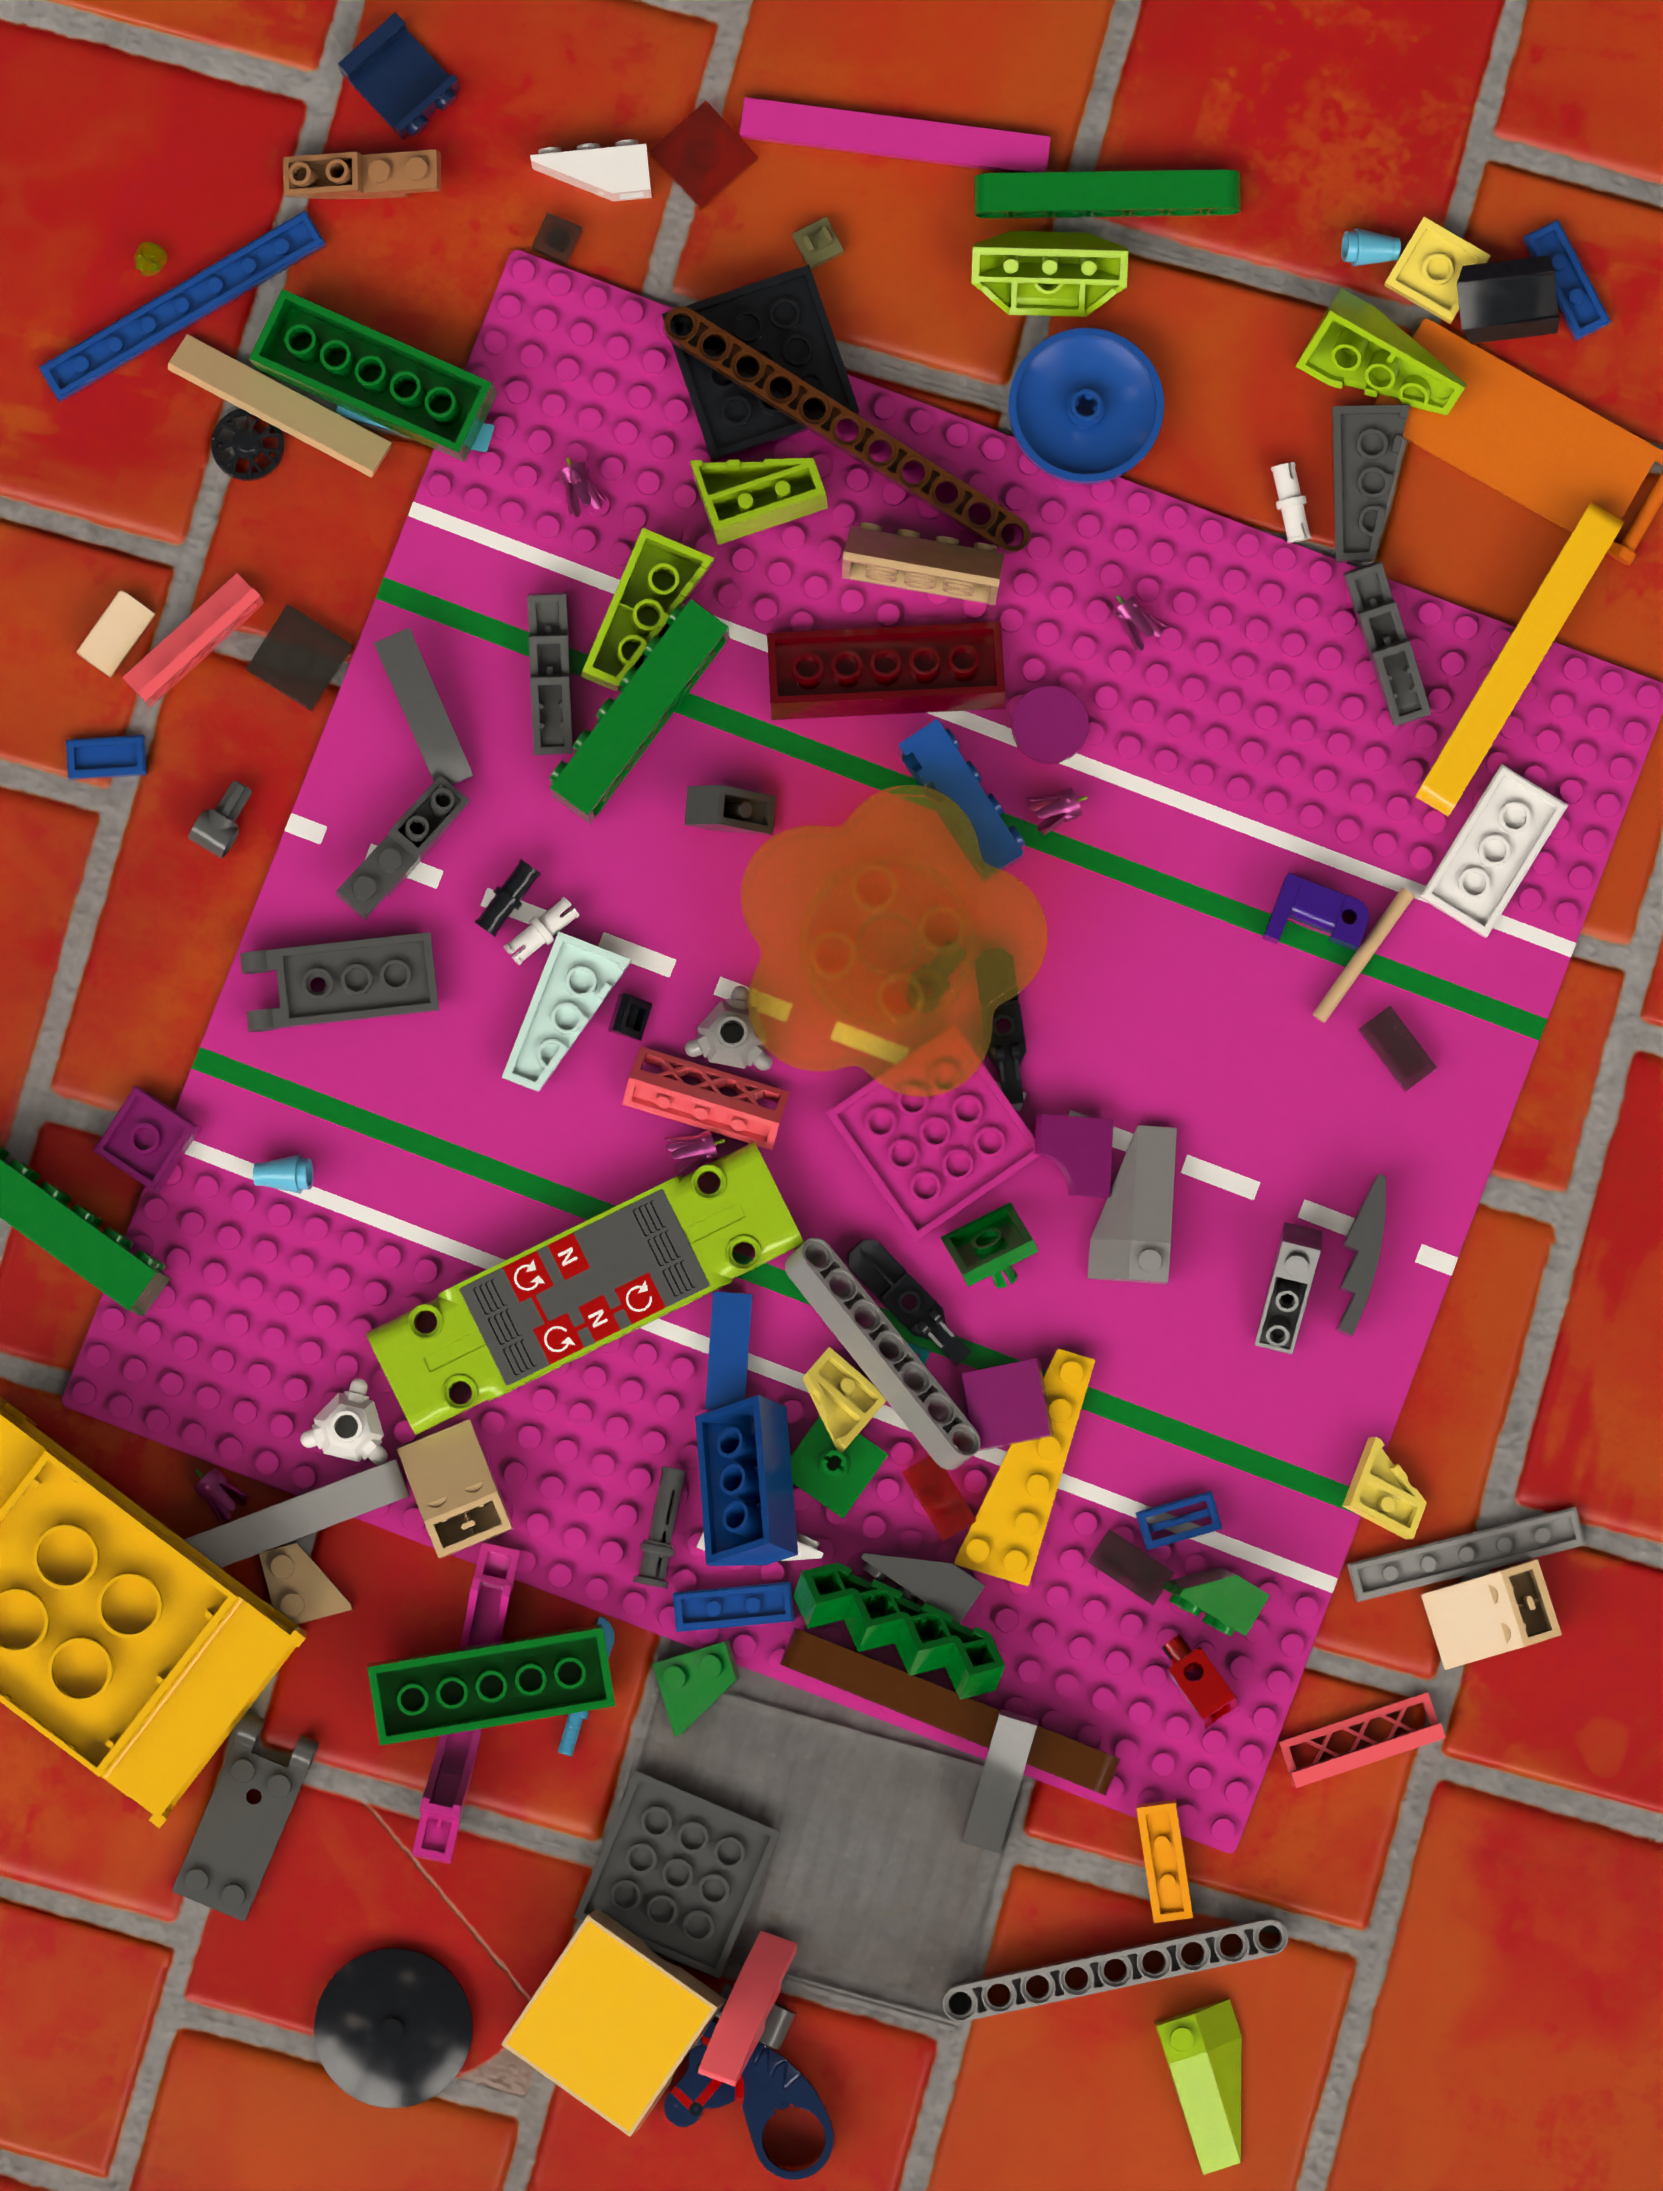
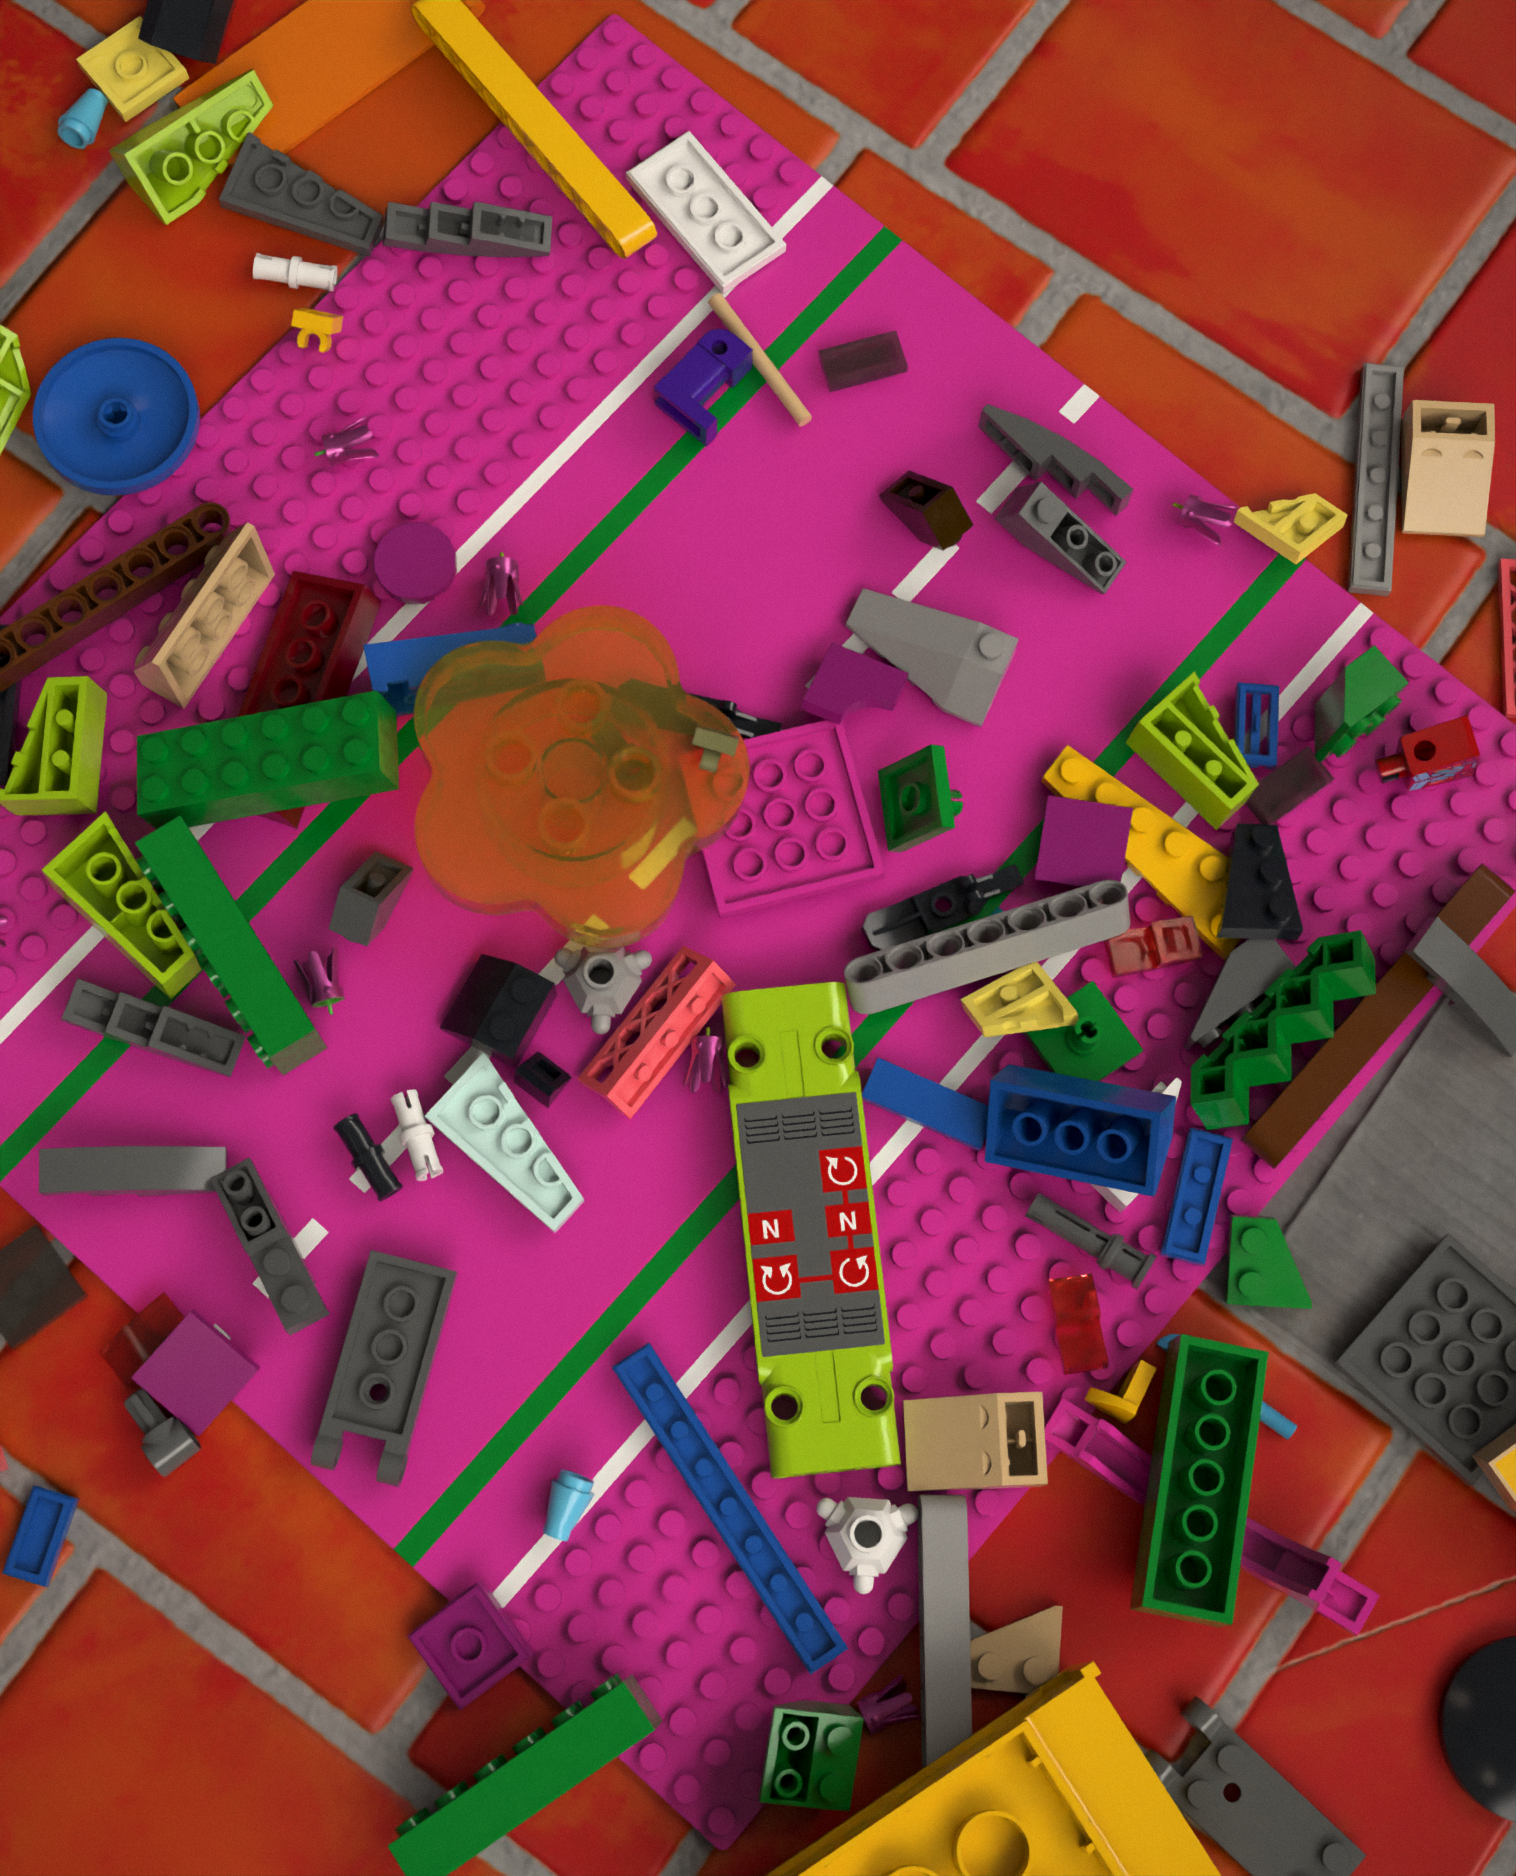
camera: 70 degrees left, 10 degrees down
none -> clear red slope [99,1292,186,1387]
none -> magenta tile [131,1309,260,1436]
none -> green brick [137,691,399,829]
none -> yellow tile [291,308,343,353]
none -> flat silver piece [293,947,345,1015]
none -> black slope [440,954,558,1069]
none -> blue tile [612,1343,849,1675]
none -> olive tile [692,724,739,773]
none -> green slope [758,1700,864,1811]
none -> dark brown slope [879,470,974,551]
none -> clear red slope [1048,1273,1109,1375]
none -> yellow tile [1085,1360,1157,1424]
none -> lime wedge [1126,671,1259,830]
none -> flat silver piece [1172,494,1238,546]
none -> black wing [1216,823,1303,940]

